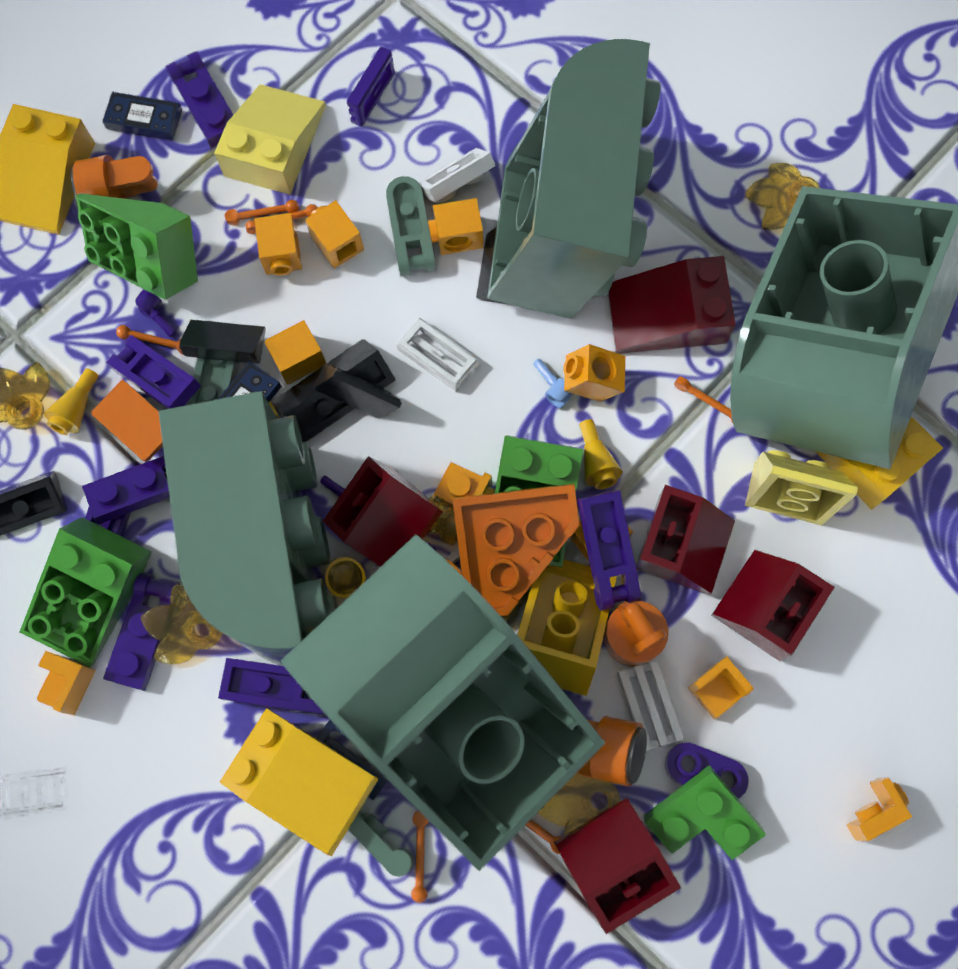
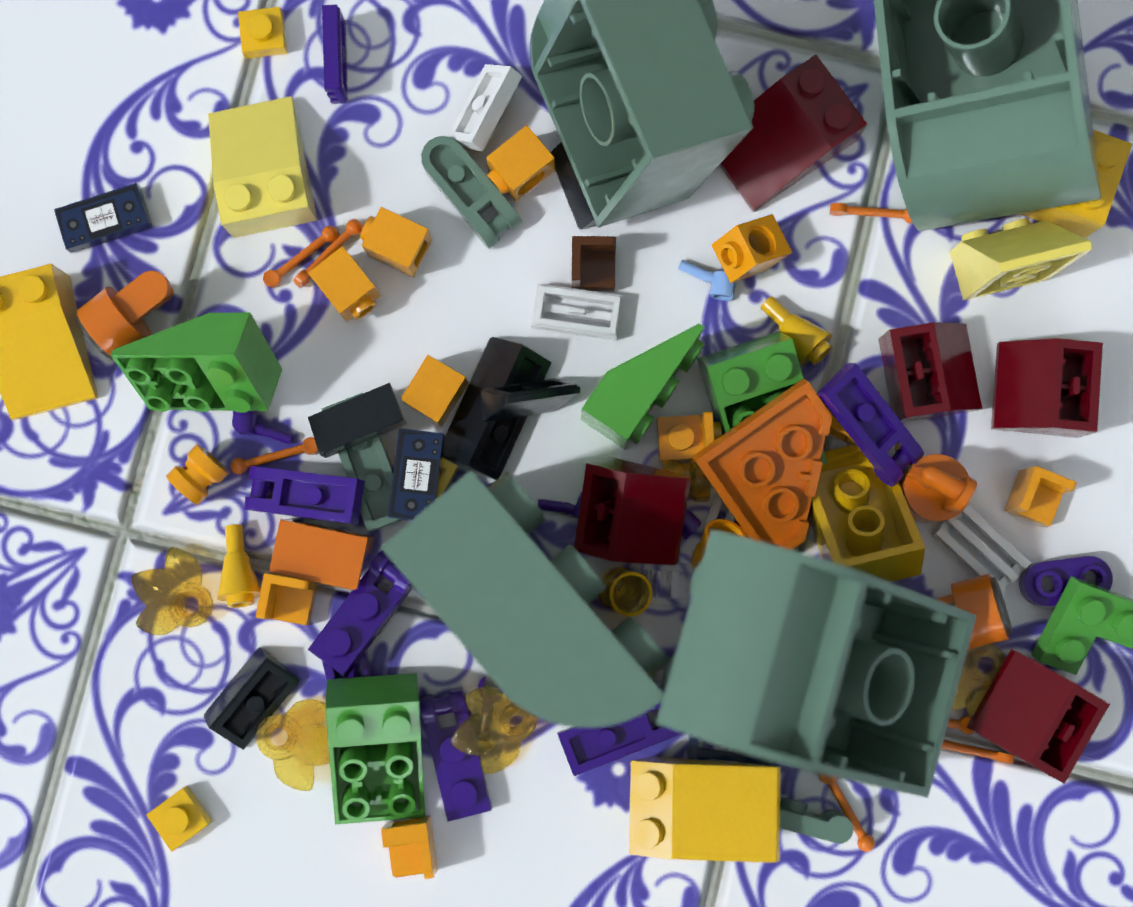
camera: 30 degrees left, 10 degrees up
dark purple plate [165,51,233,148] -> none
none -> light orange wheel [166,443,229,505]
none -> yellow plate [238,7,288,59]
none -> light orange panel [256,573,318,625]
none -> clear yellow plate [256,699,330,791]
none -> reddish brown panel [572,236,616,291]
none -> bright green slope [581,324,705,449]
none -> orange hinge [942,740,1015,764]

